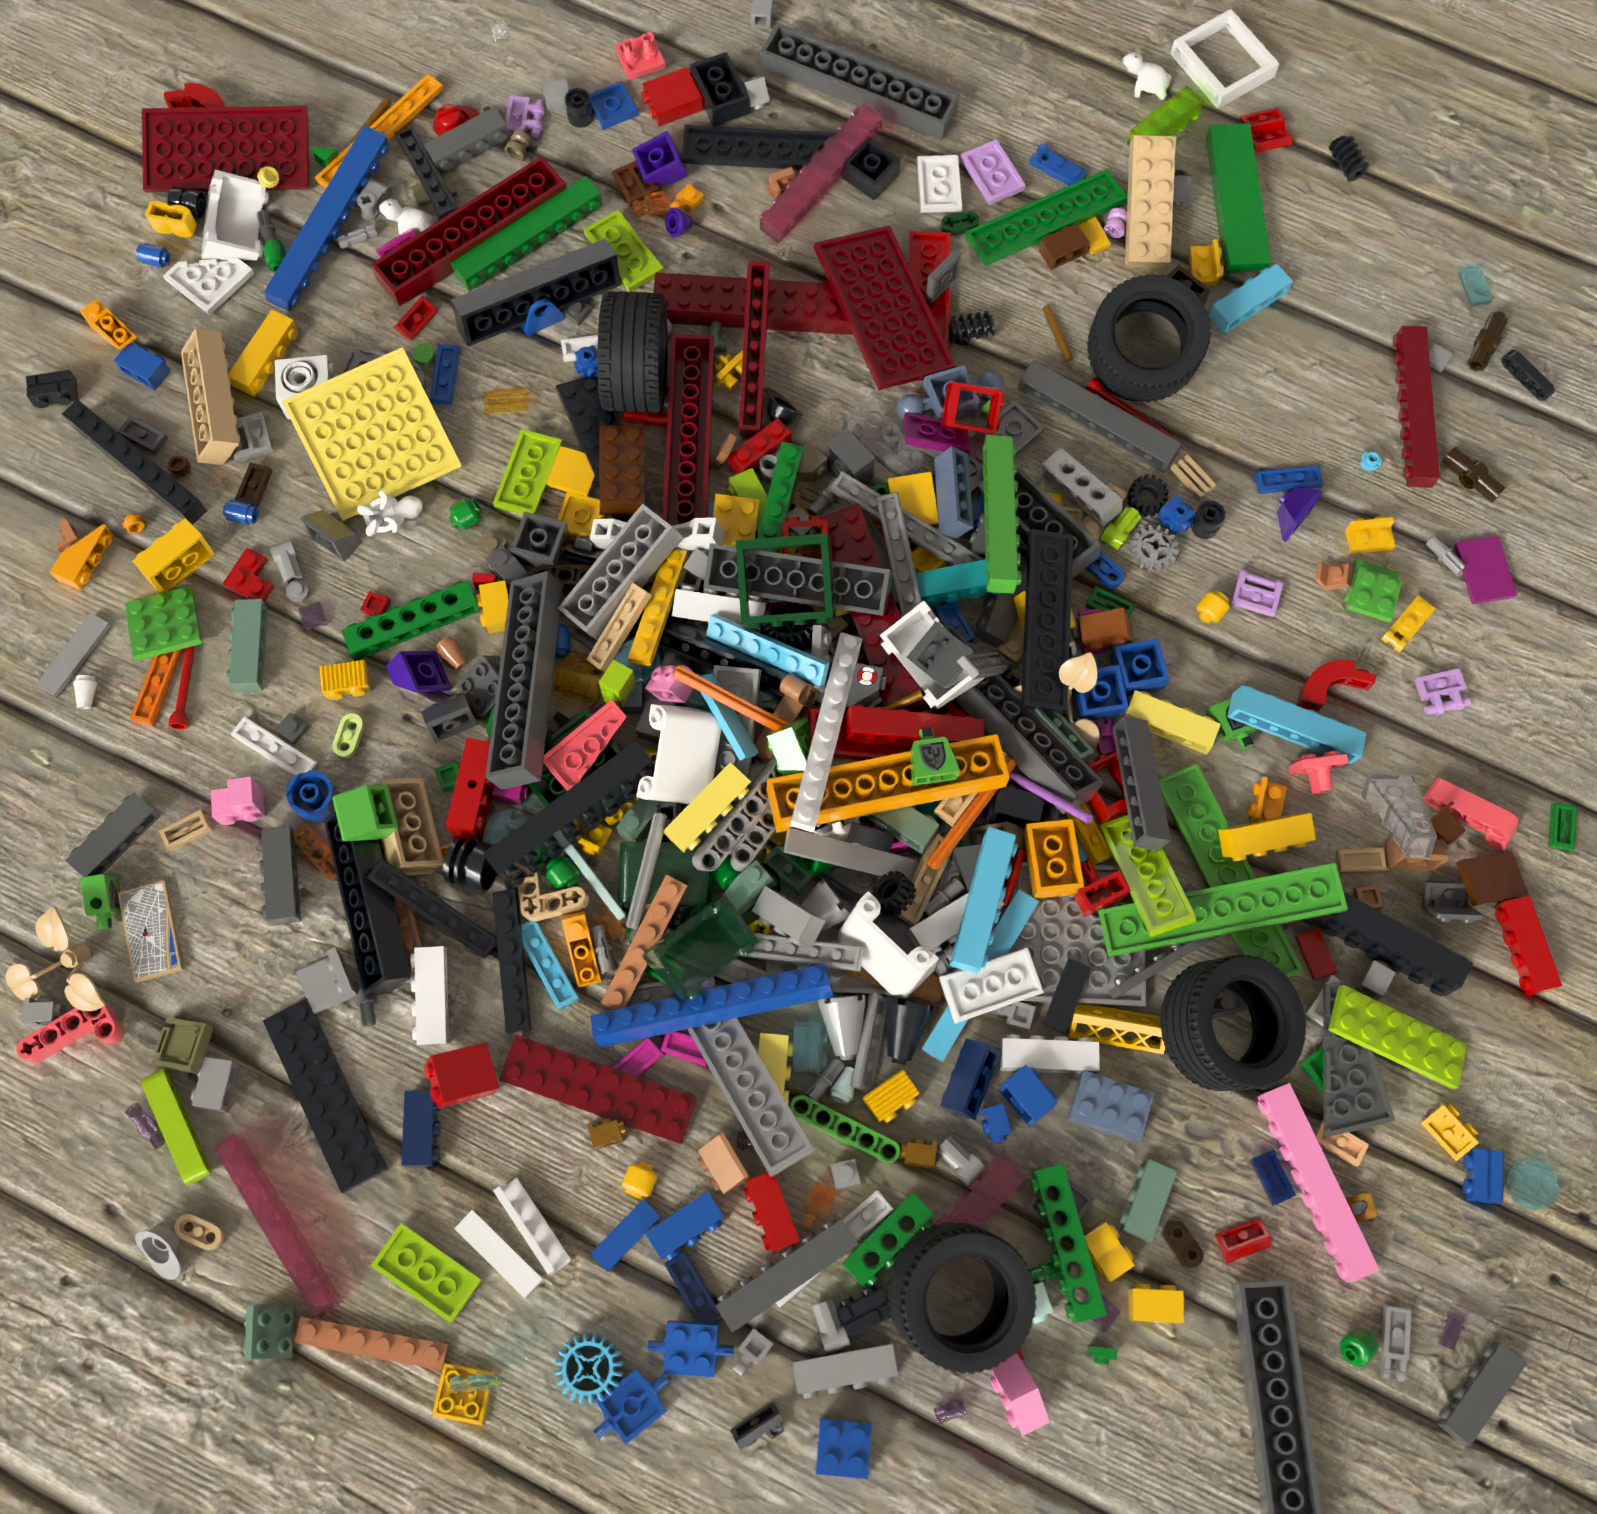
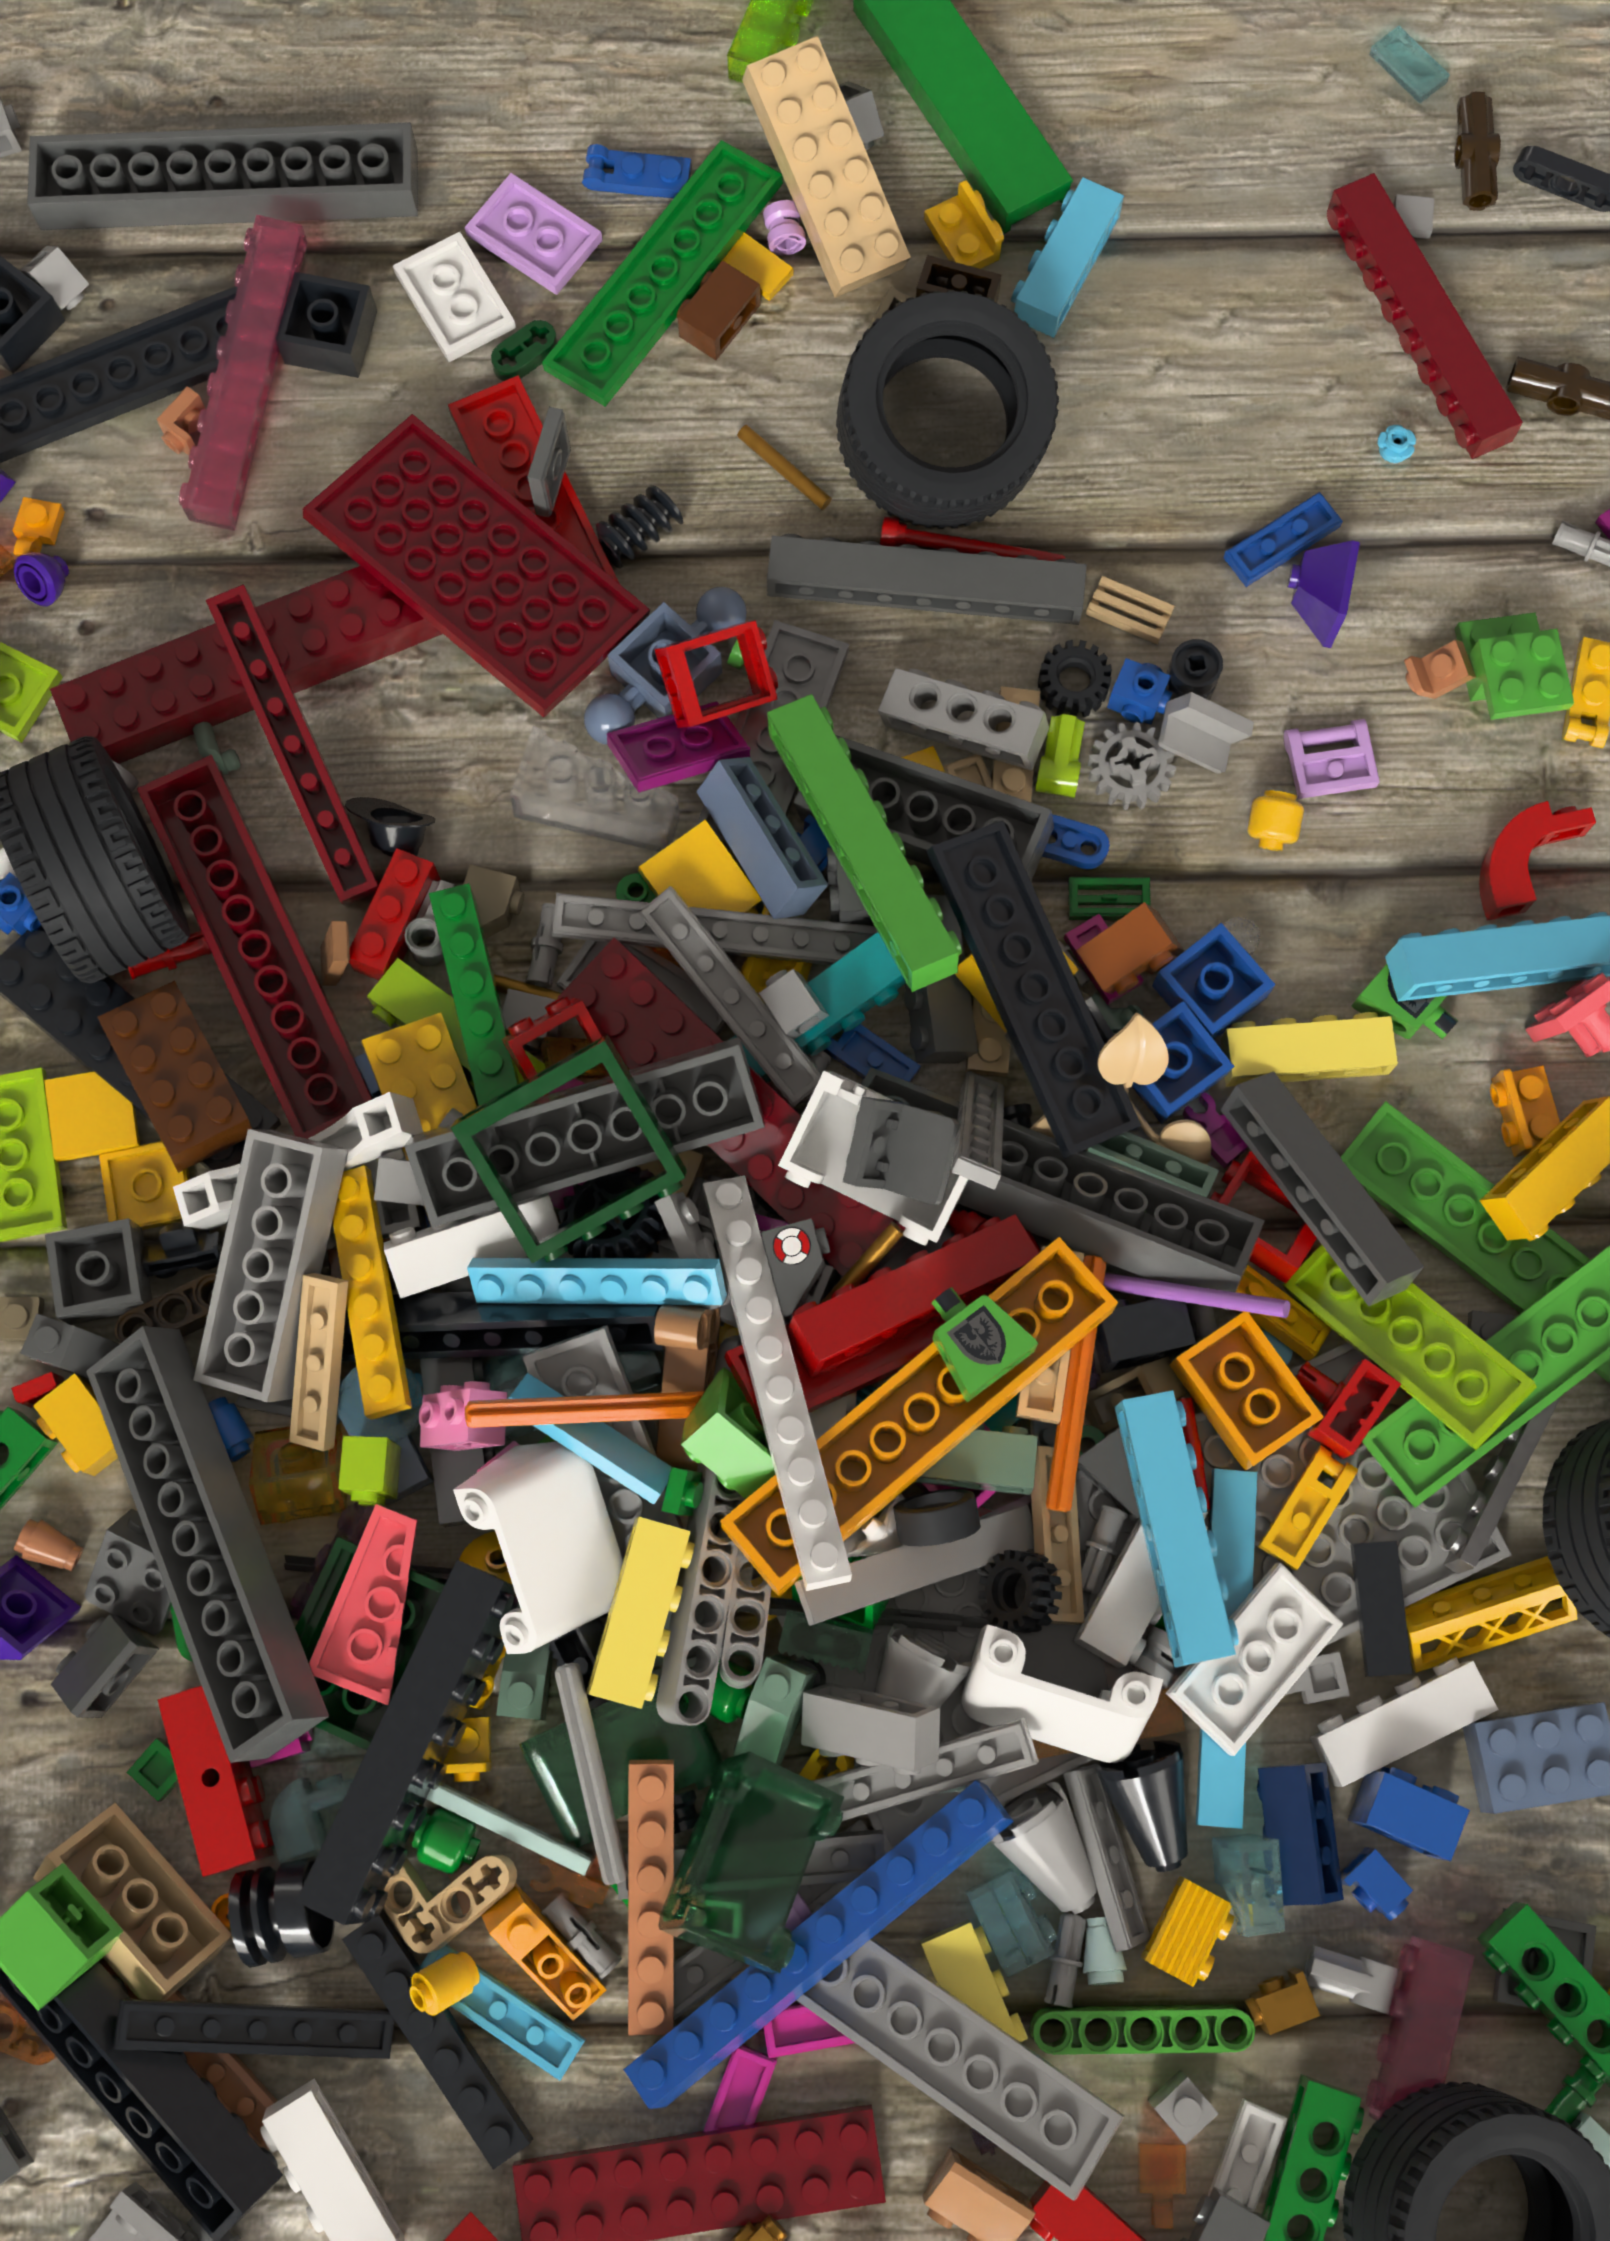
camera: 25 degrees left, 5 degrees up
yellow hips [714,351,743,391] -> none
dark grey brick [826,428,875,485] -> none
yellow bracket [1345,516,1395,554] -> none
none -> yellow brick [409,1951,480,2016]
none -> green plate [661,1467,703,1516]
none -> light grey brick [759,969,829,1039]
none -> light grey panel [1159,692,1254,774]
none -> clear light blue arch [1212,1833,1285,1937]
none -> yellow plate [1257,1445,1358,1571]

